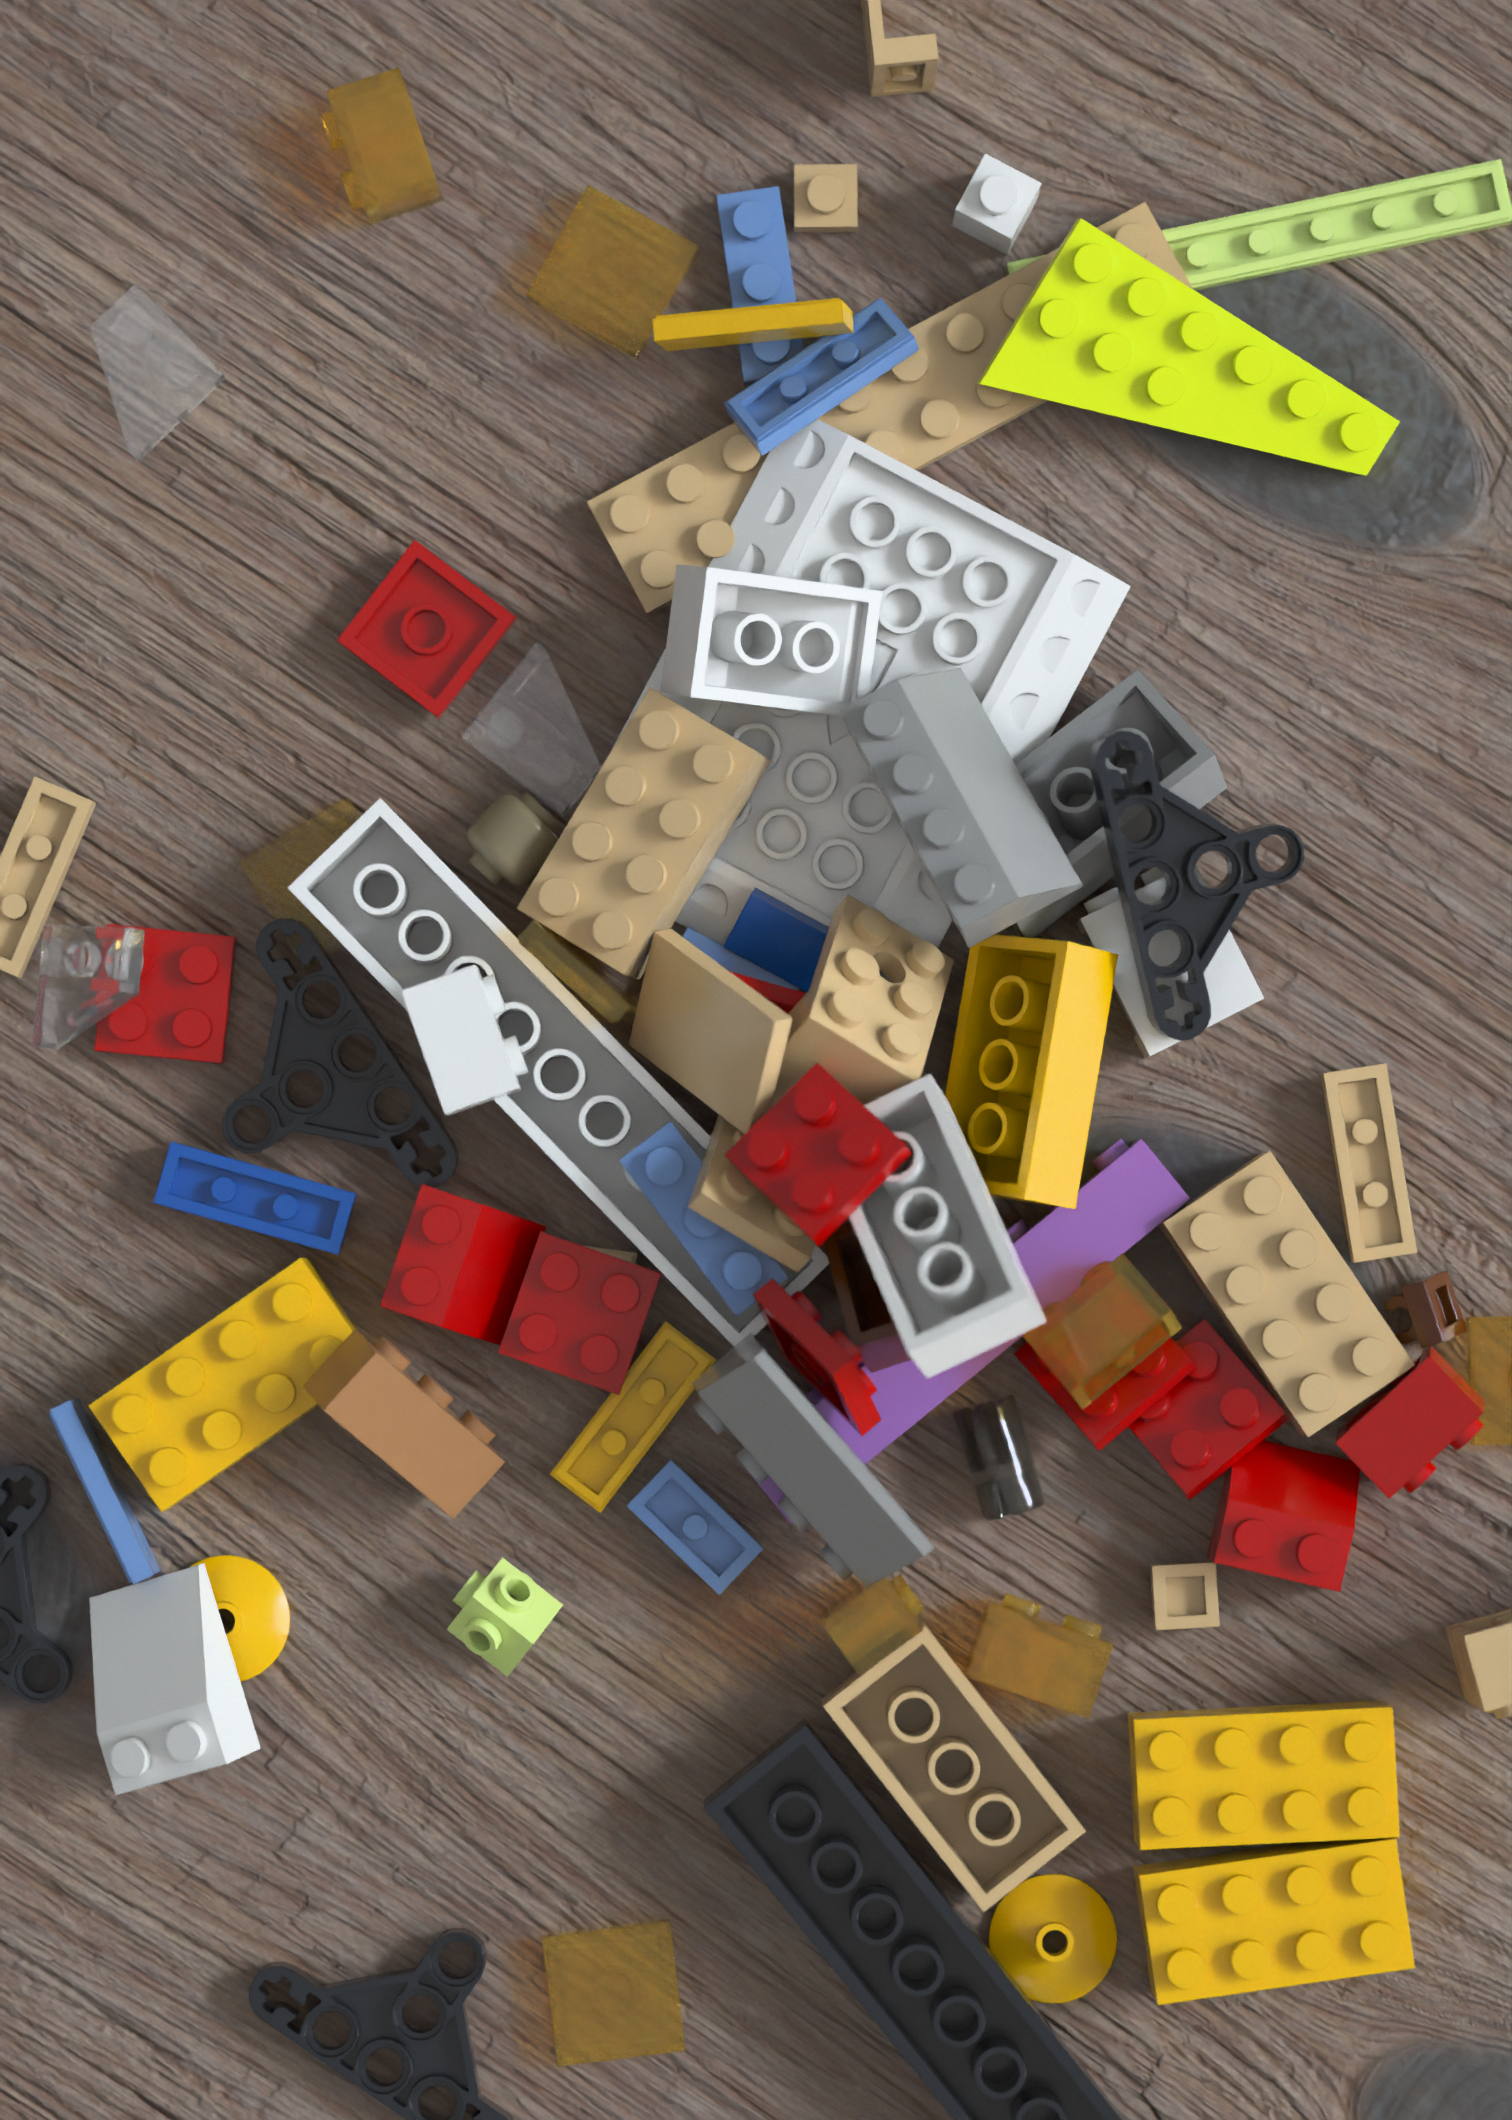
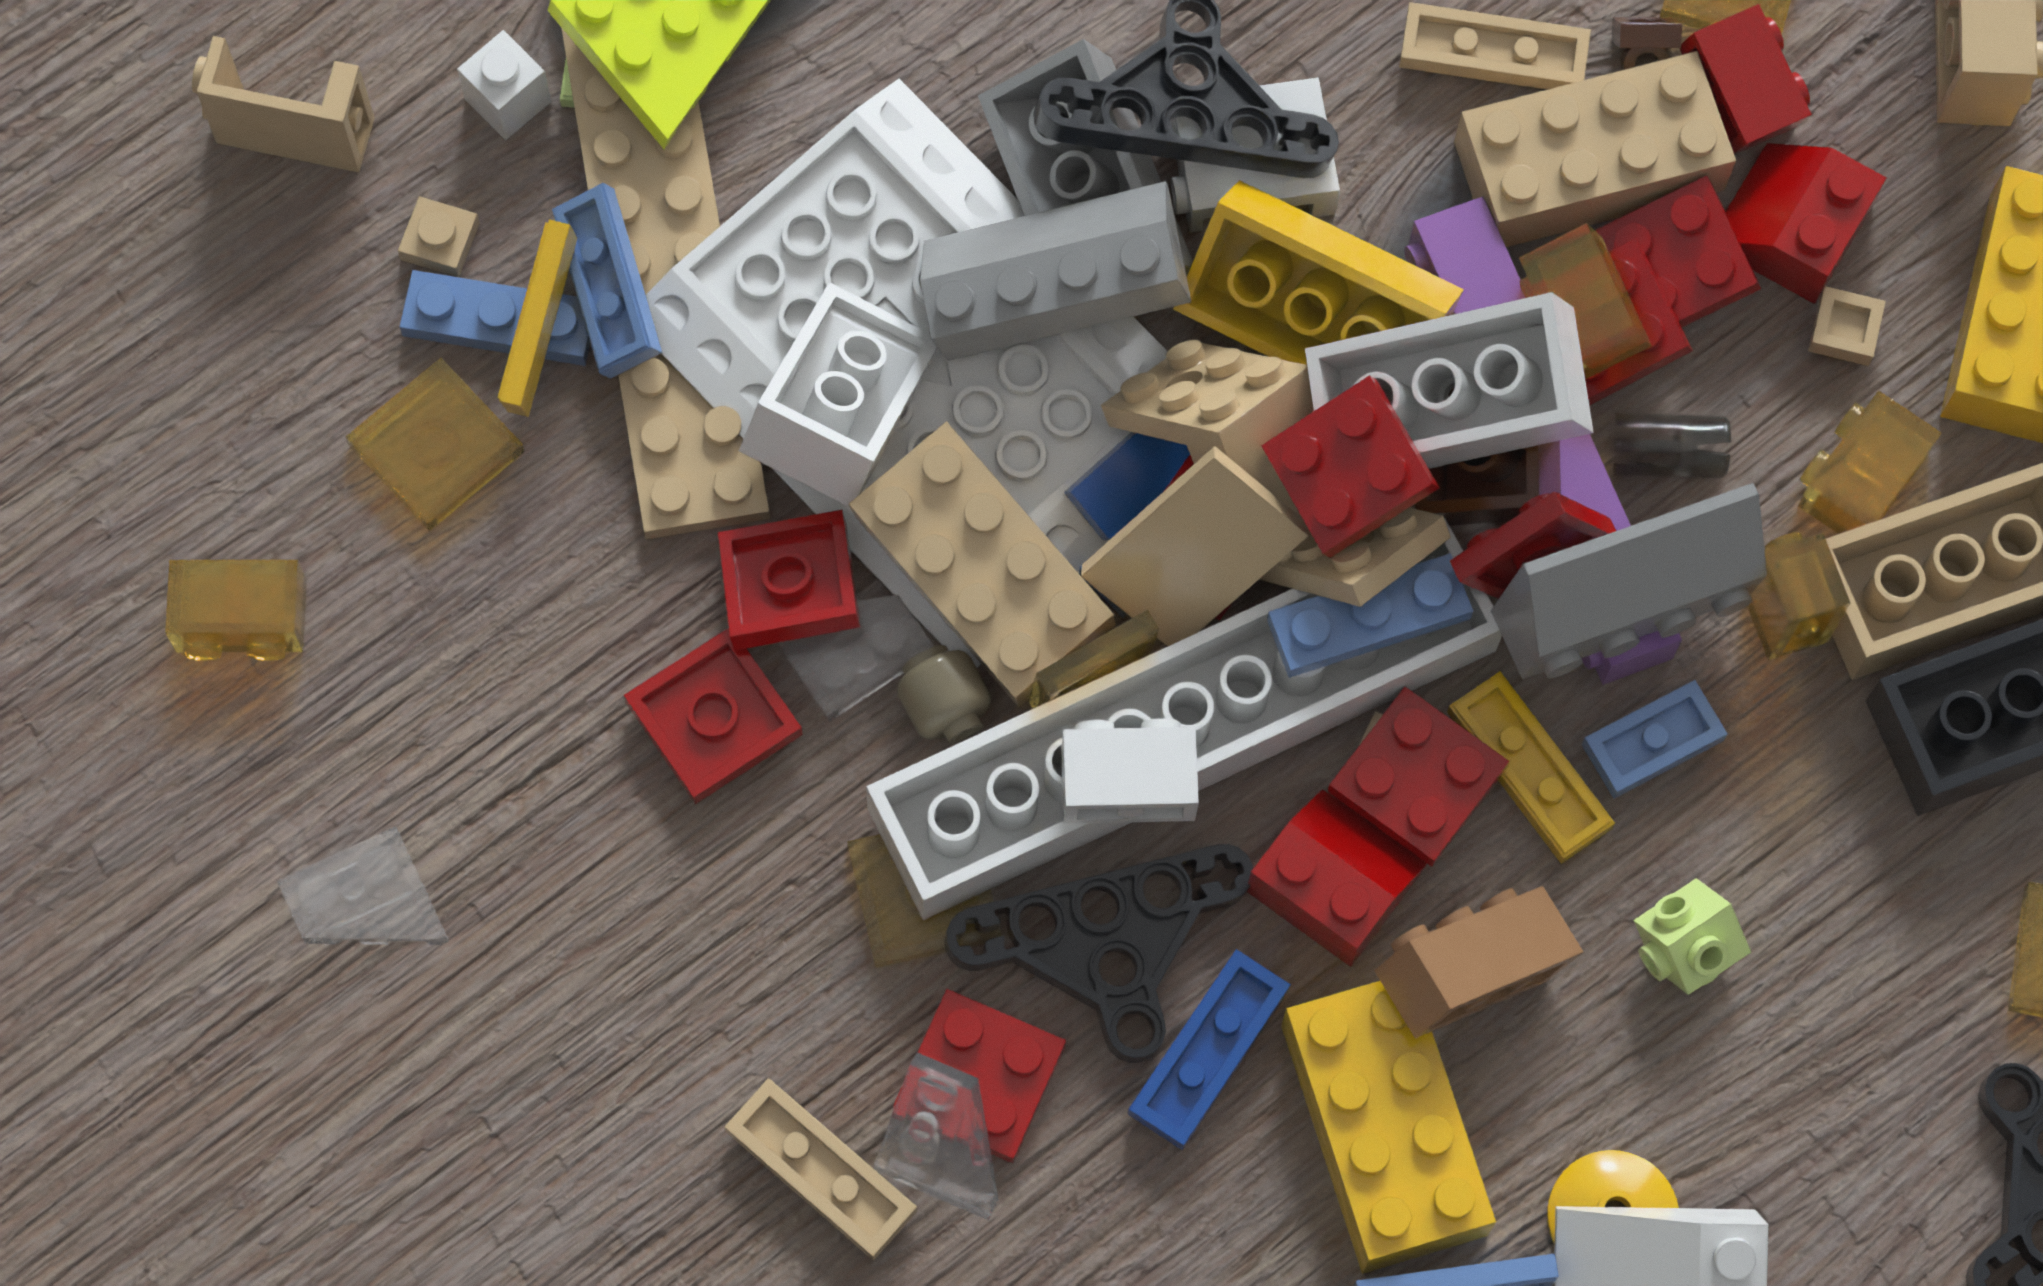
camera: 70 degrees left, 15 degrees down
none -> red plate [718,509,861,651]

